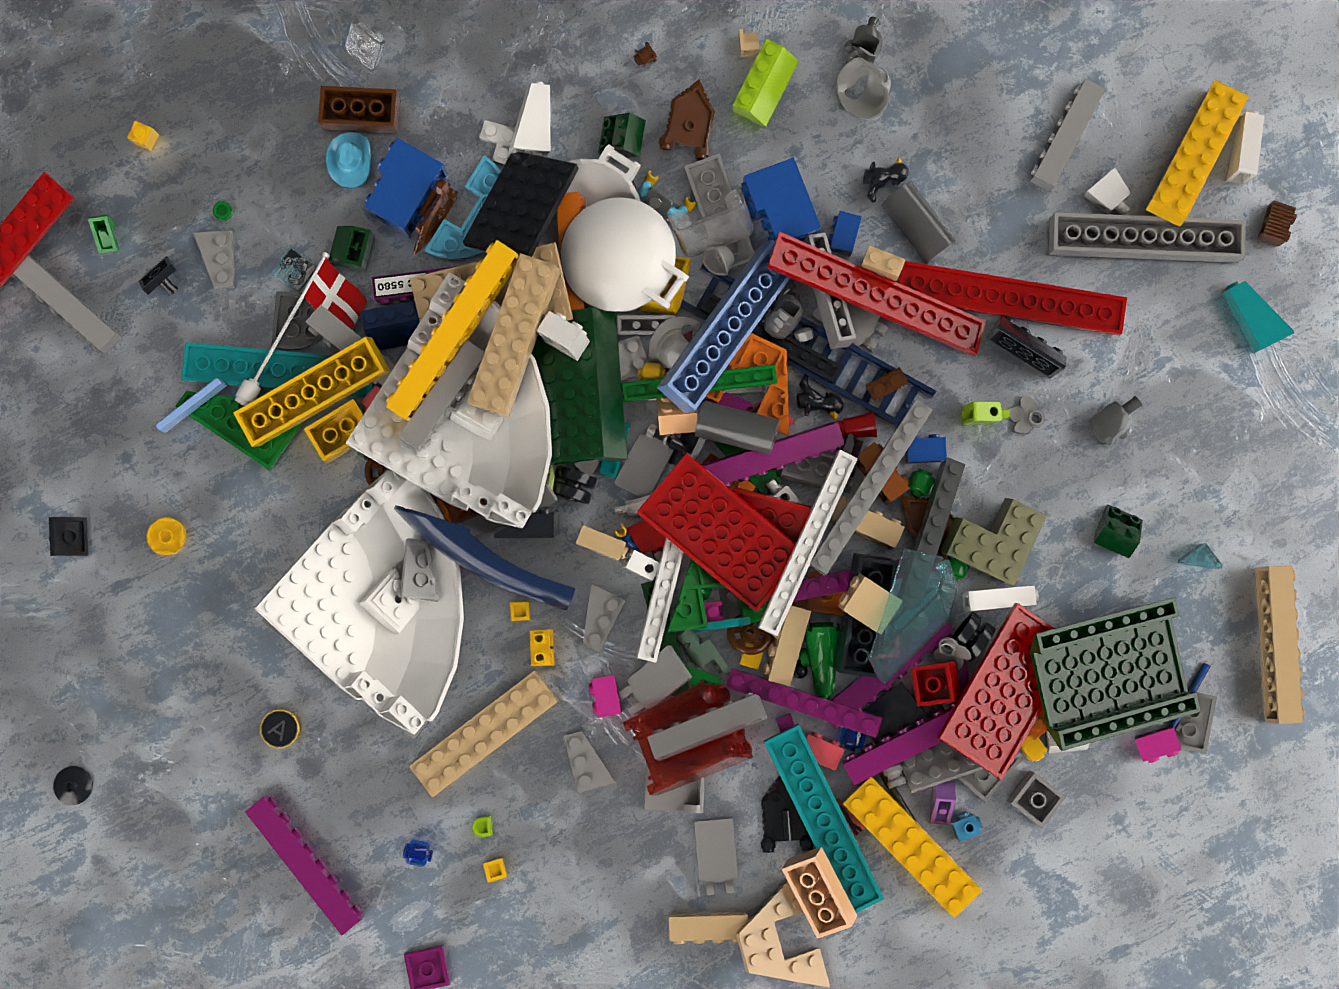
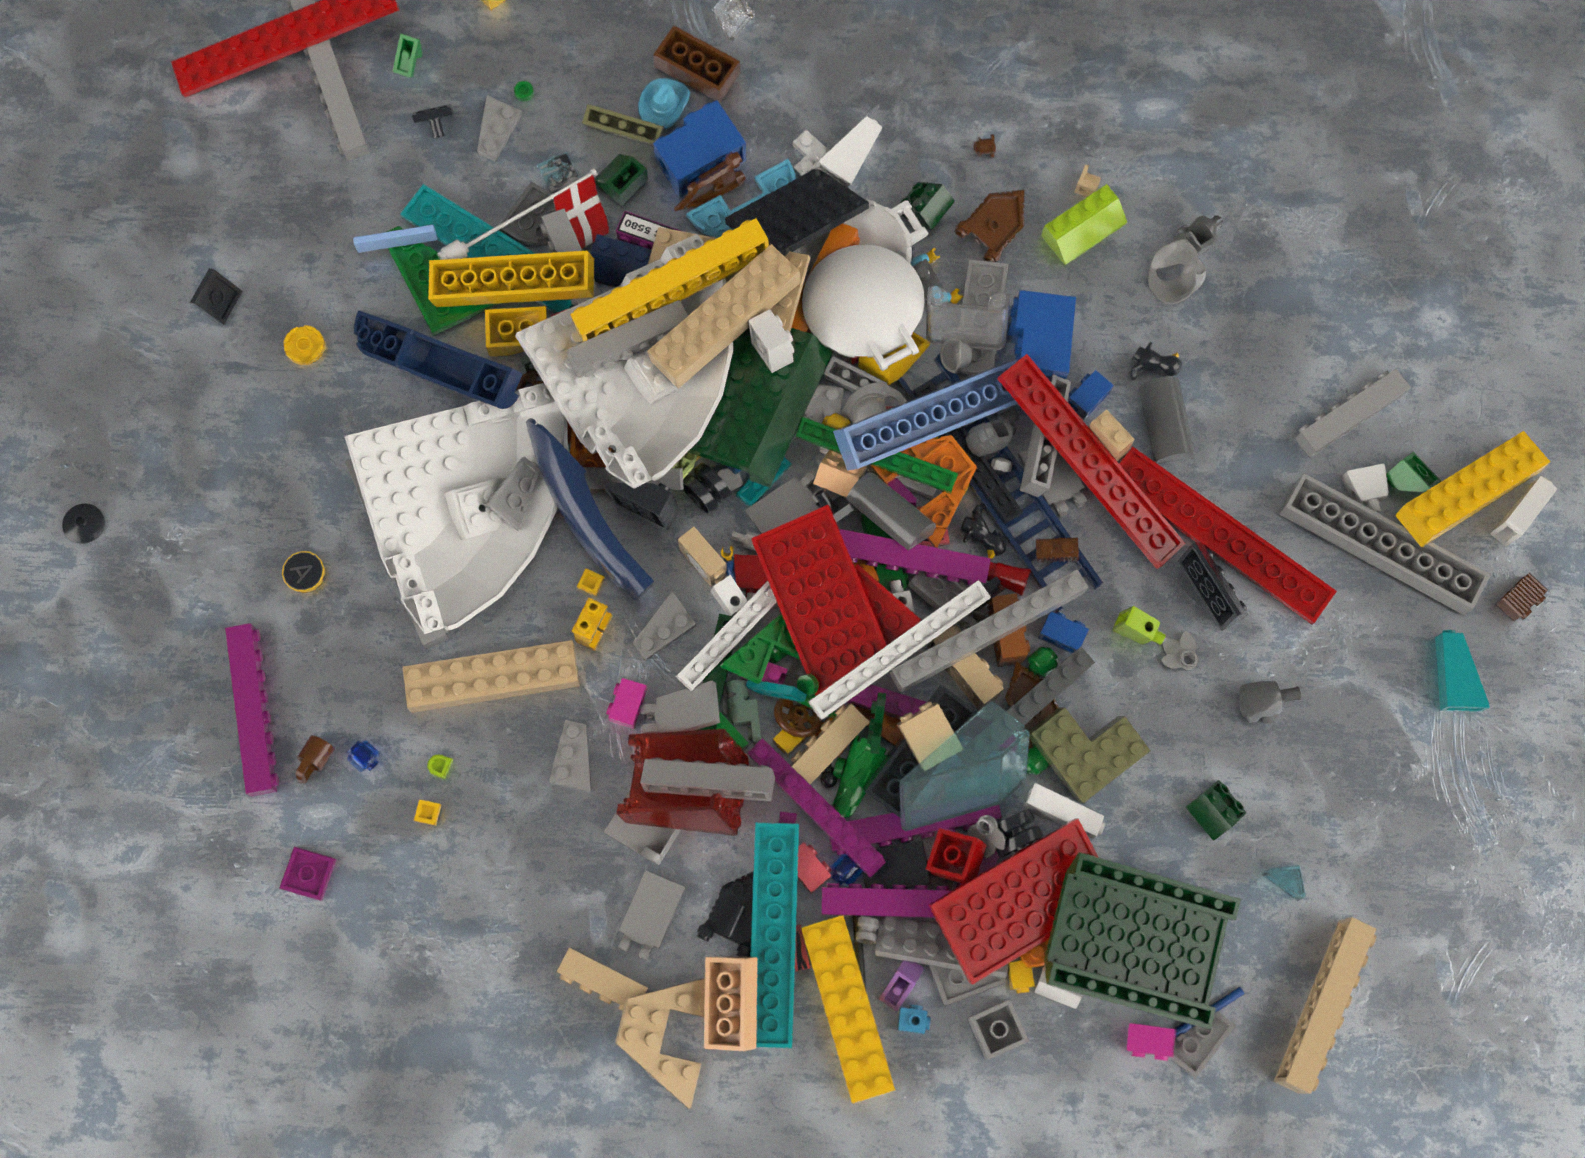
camera: 25 degrees right, 10 degrees down
none -> reddish brown piece [295,735,335,784]
none -> dark blue slope [354,310,523,409]
none -> olive brick [582,104,666,147]
none -> green tile [797,674,819,696]
none -> dark green plate [867,692,886,754]
none -> green slope [1386,451,1442,492]

